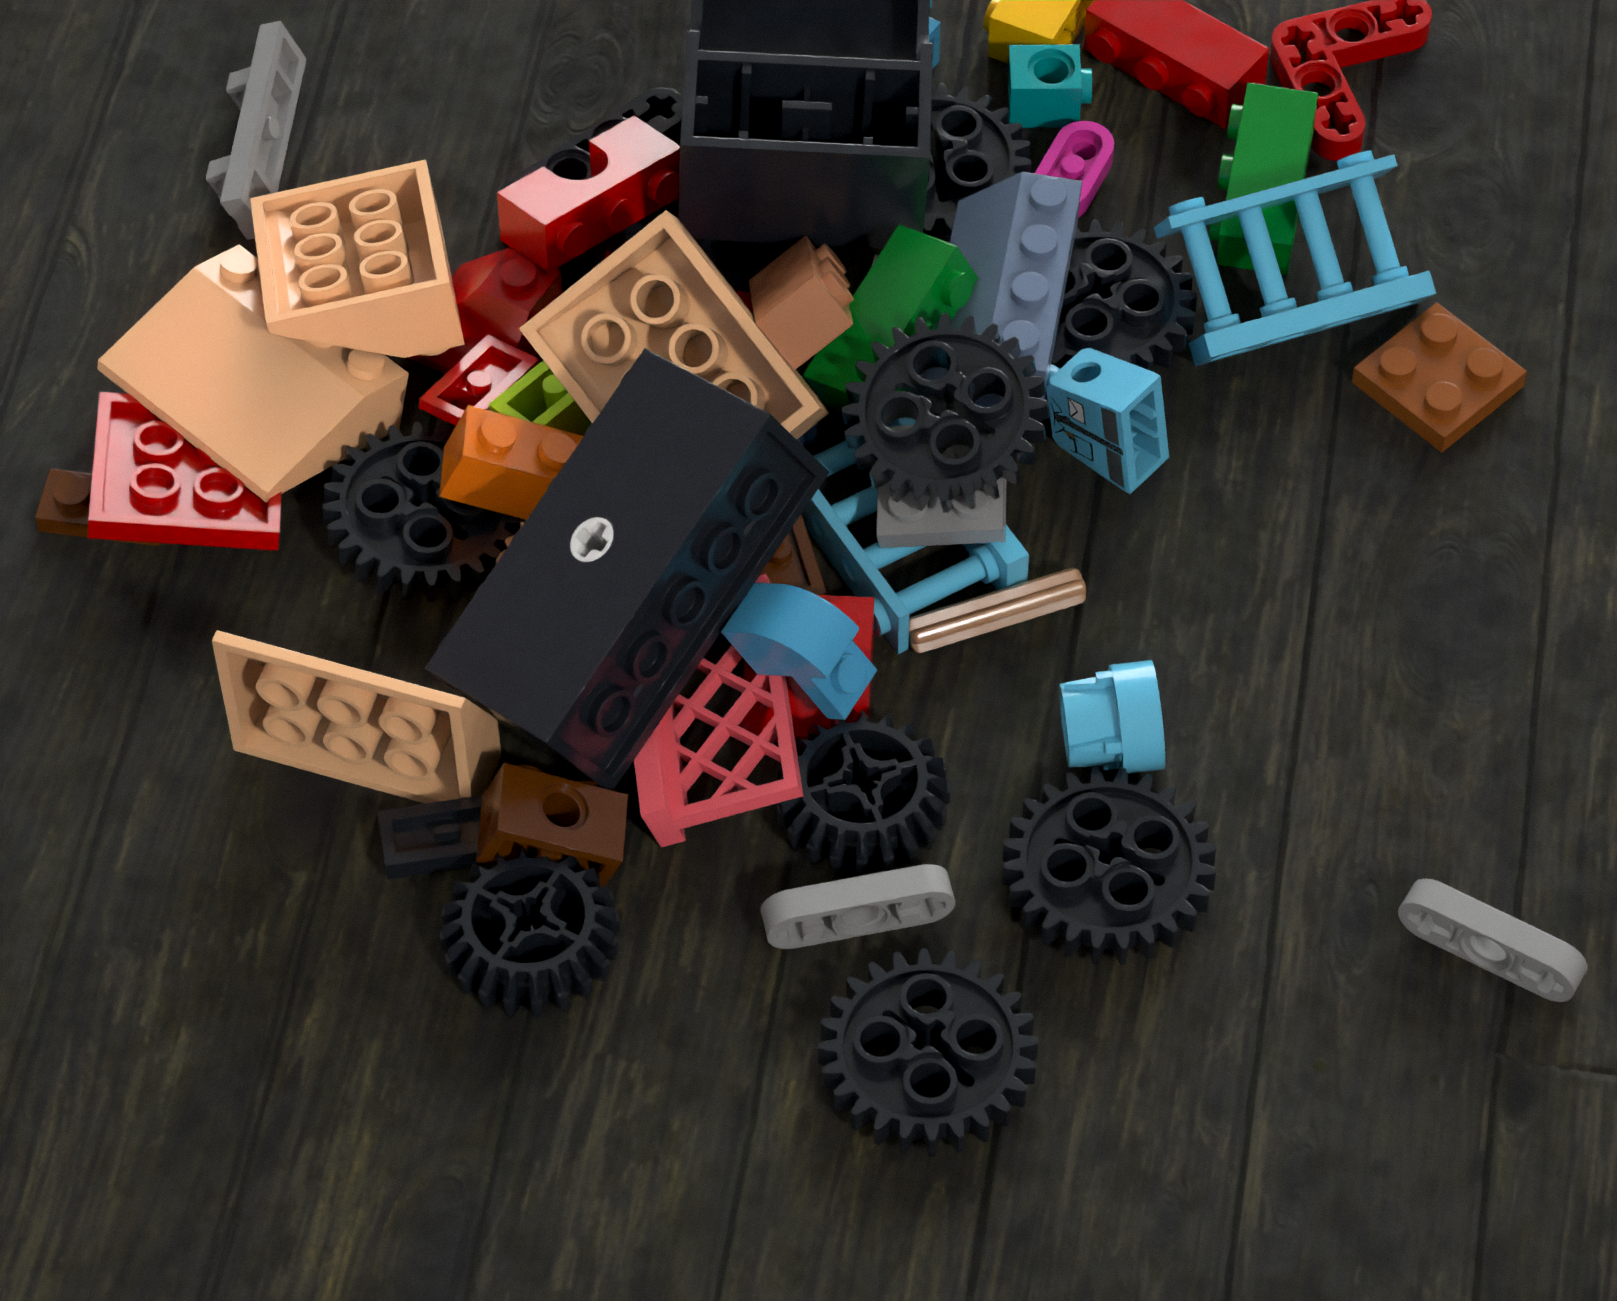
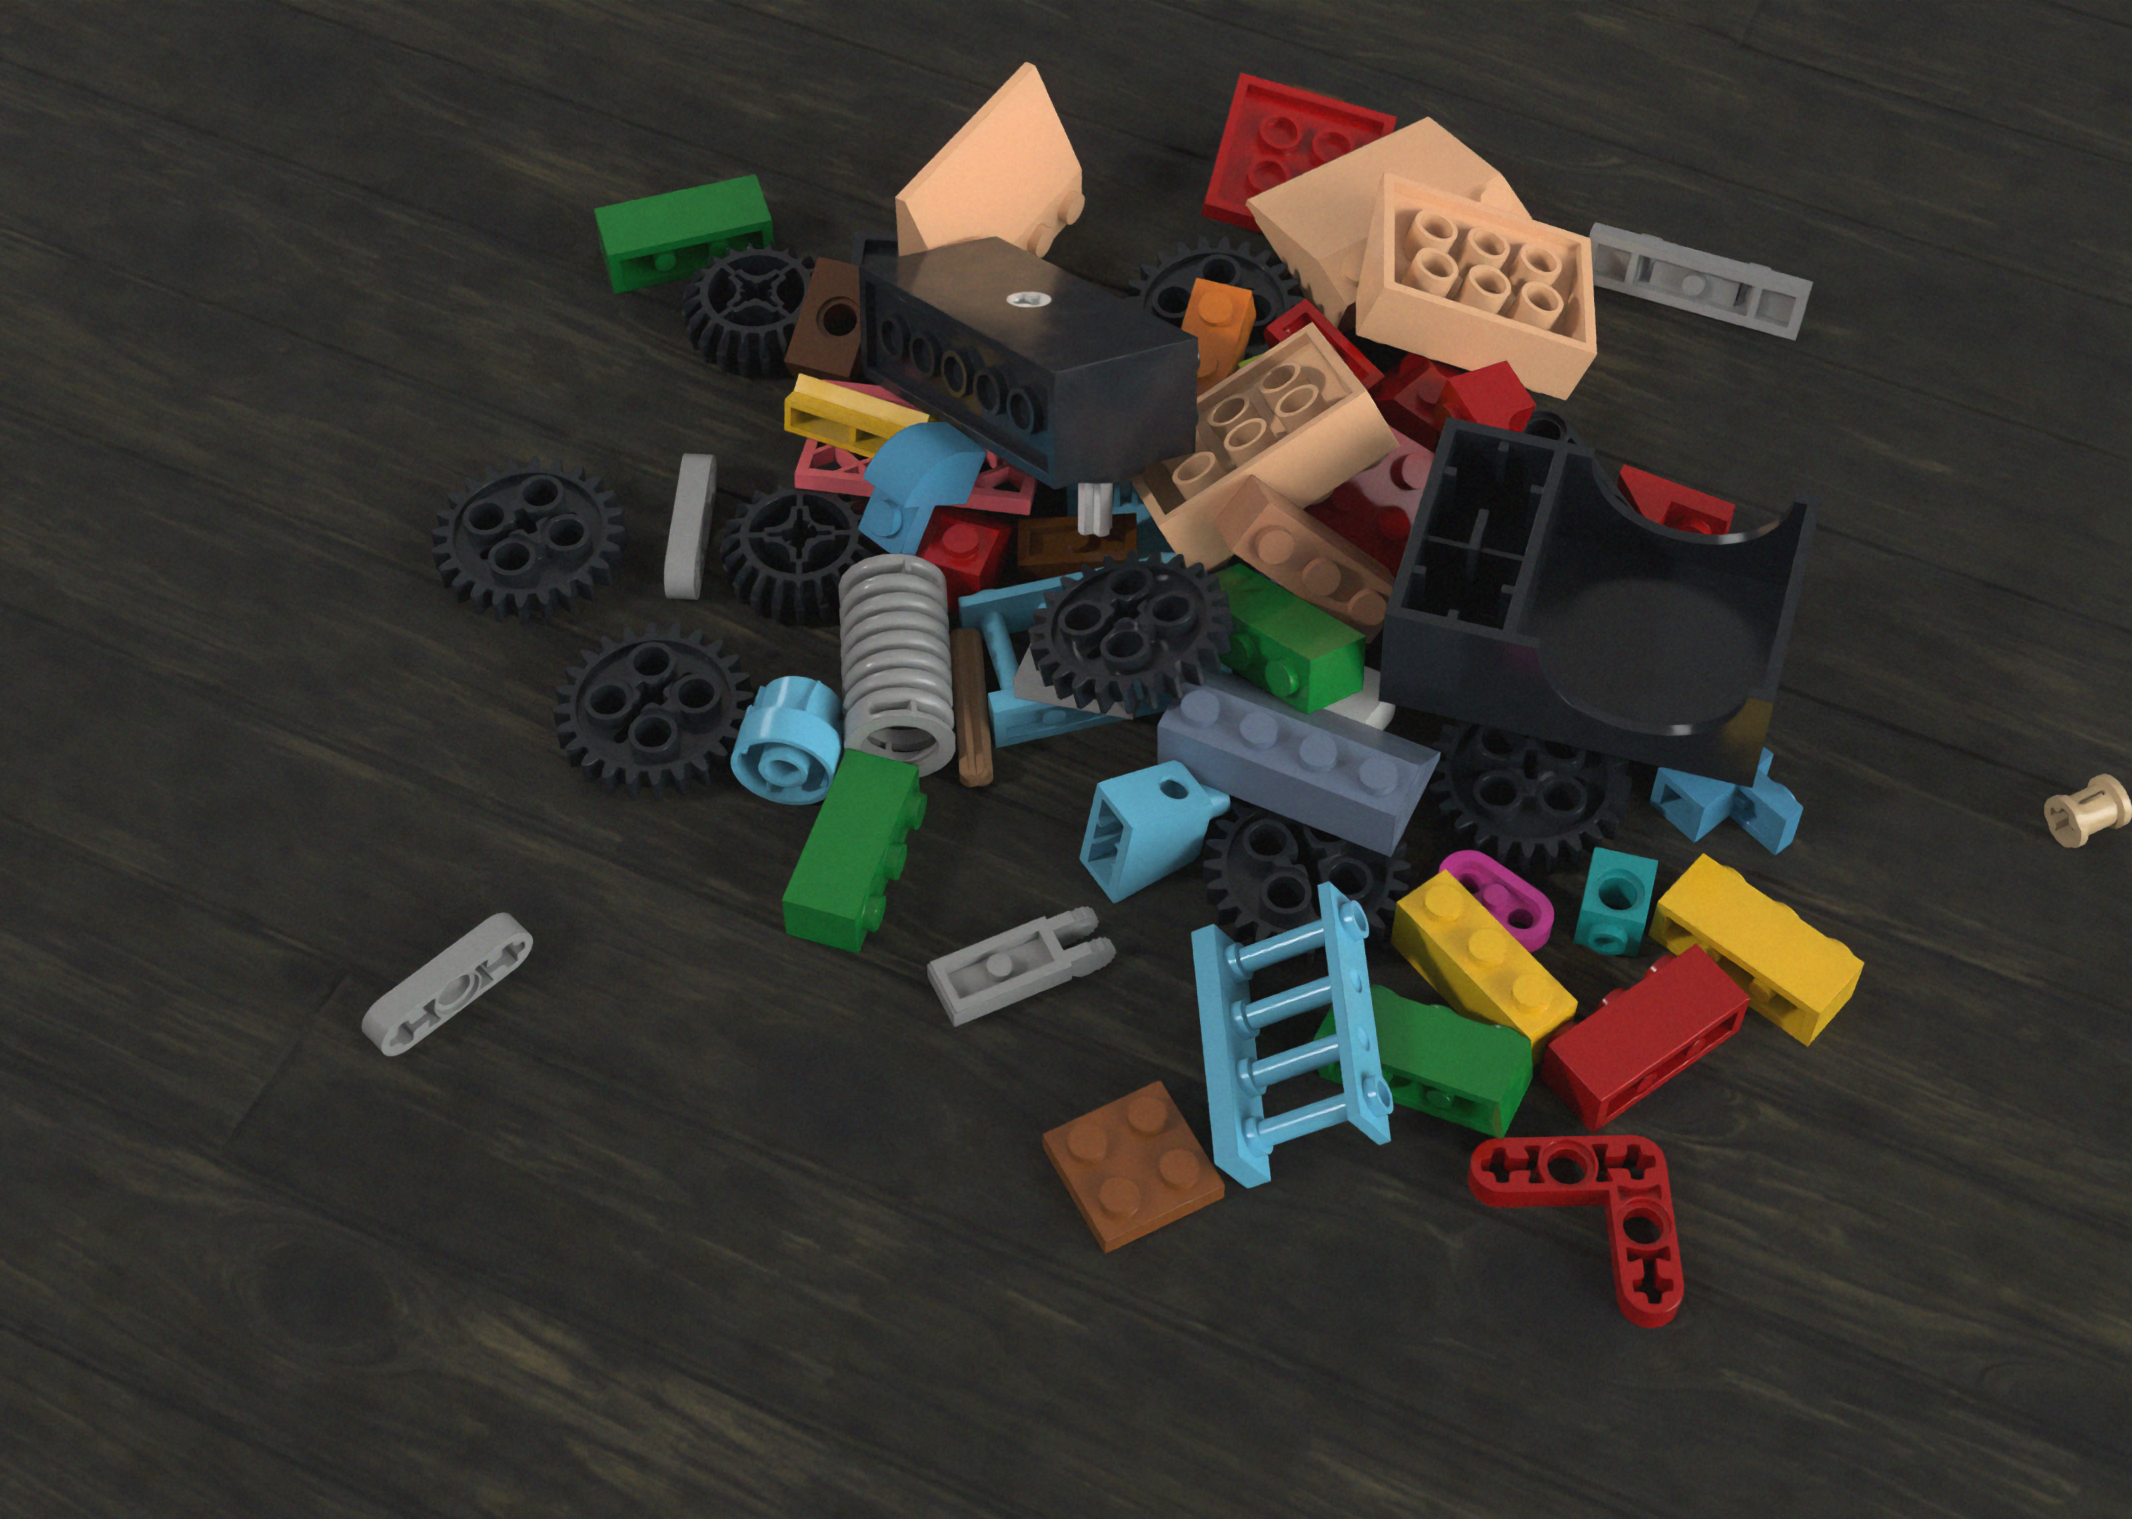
camera: 105 degrees right, 0 degrees up
none -> green brick [594,174,775,294]
none -> green brick [782,748,927,954]
none -> yellow piece [784,373,940,459]
none -> light grey piece [839,553,956,777]
none -> light grey hinge [927,906,1117,1027]
none -> yellow brick [1390,869,1578,1066]
none -> red slope [1617,464,1736,535]

